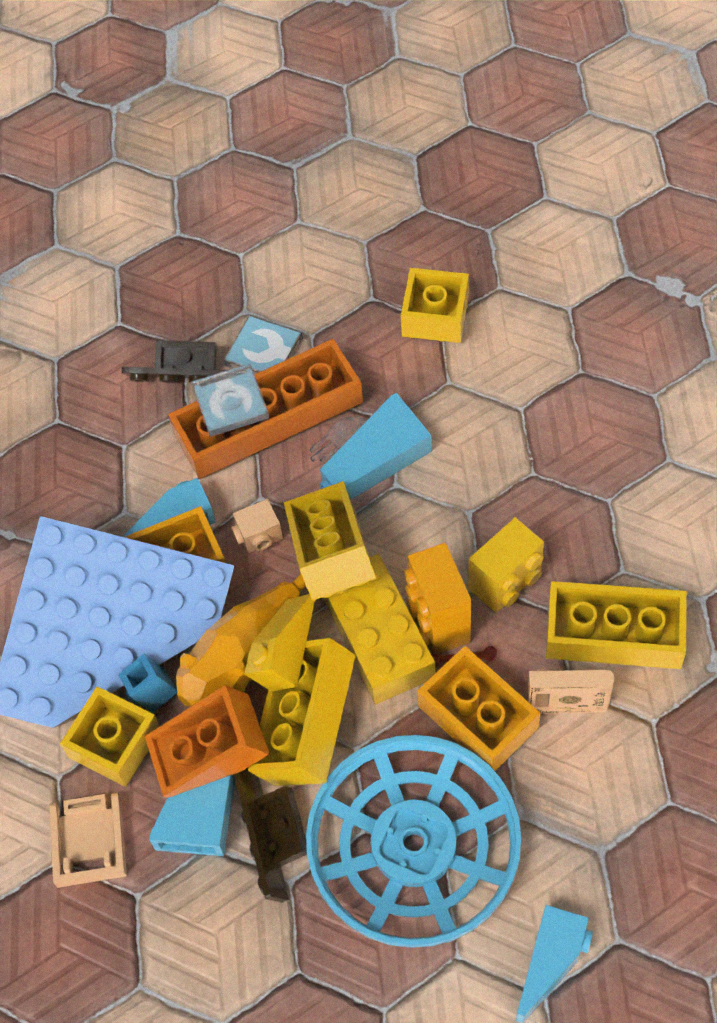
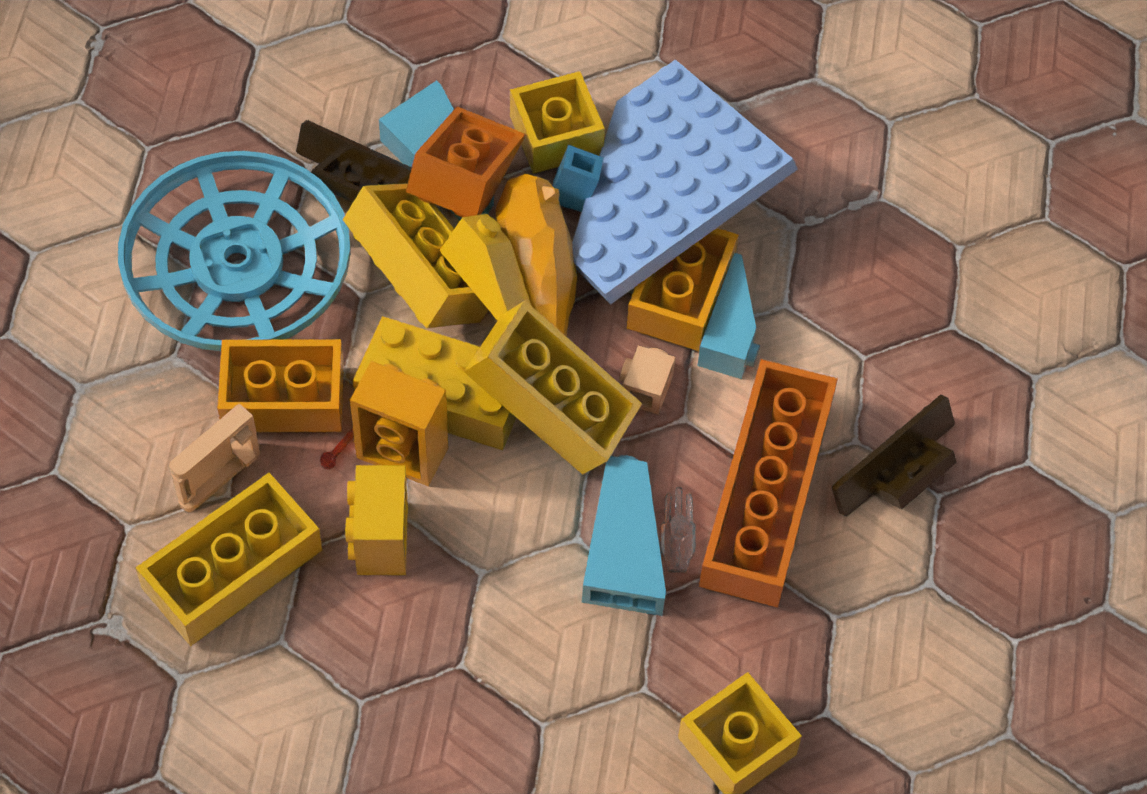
camera: 125 degrees right, 0 degrees up
light nougat container [49,793,127,888] -> none
clear tile [192,364,269,437] -> none
tile [224,315,303,375] -> none
medium azure slope [516,905,593,1023] -> none

